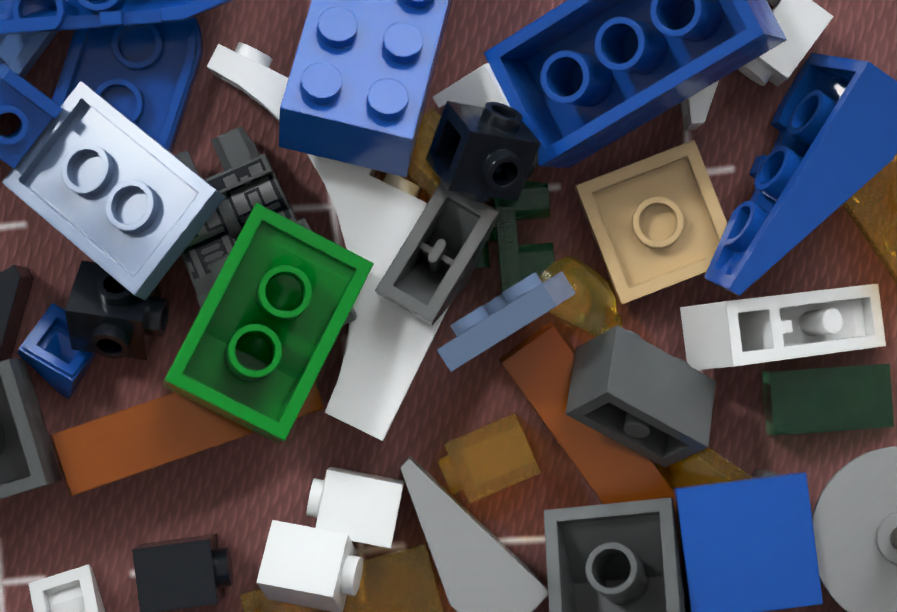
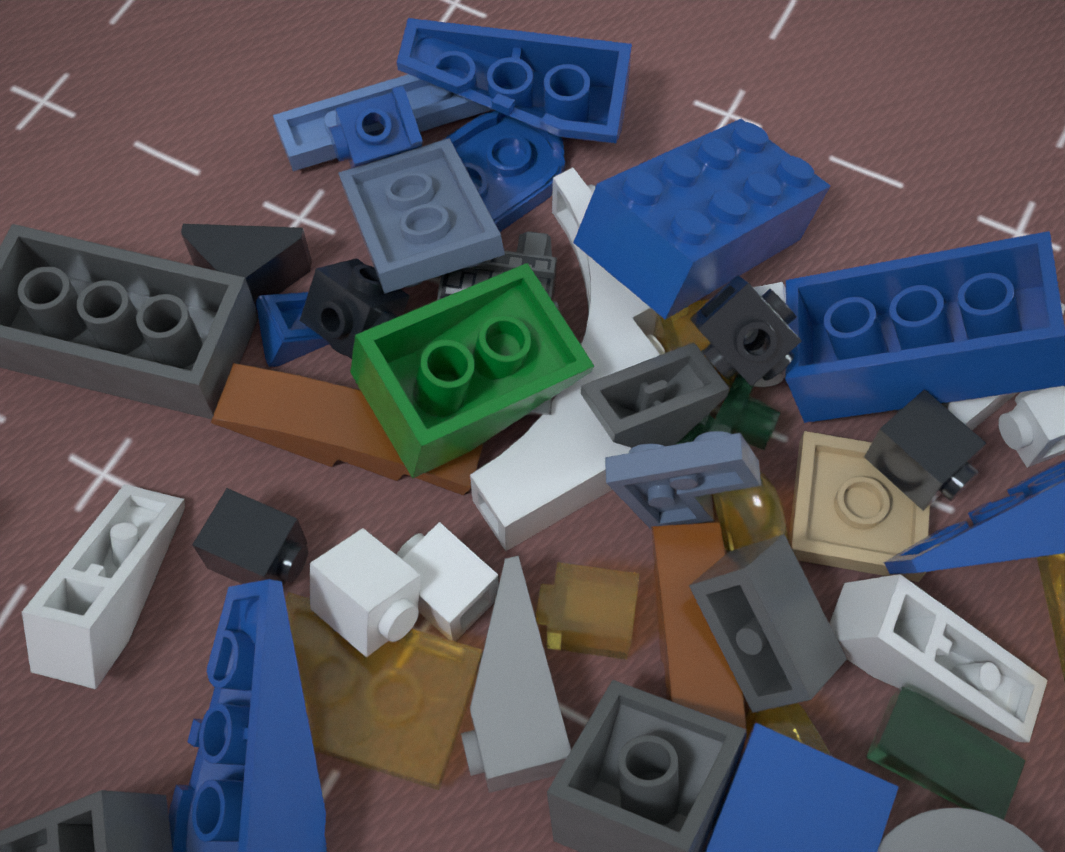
camera: 30 degrees right, 25 degrees down
none -> black brick [864,389,986,511]

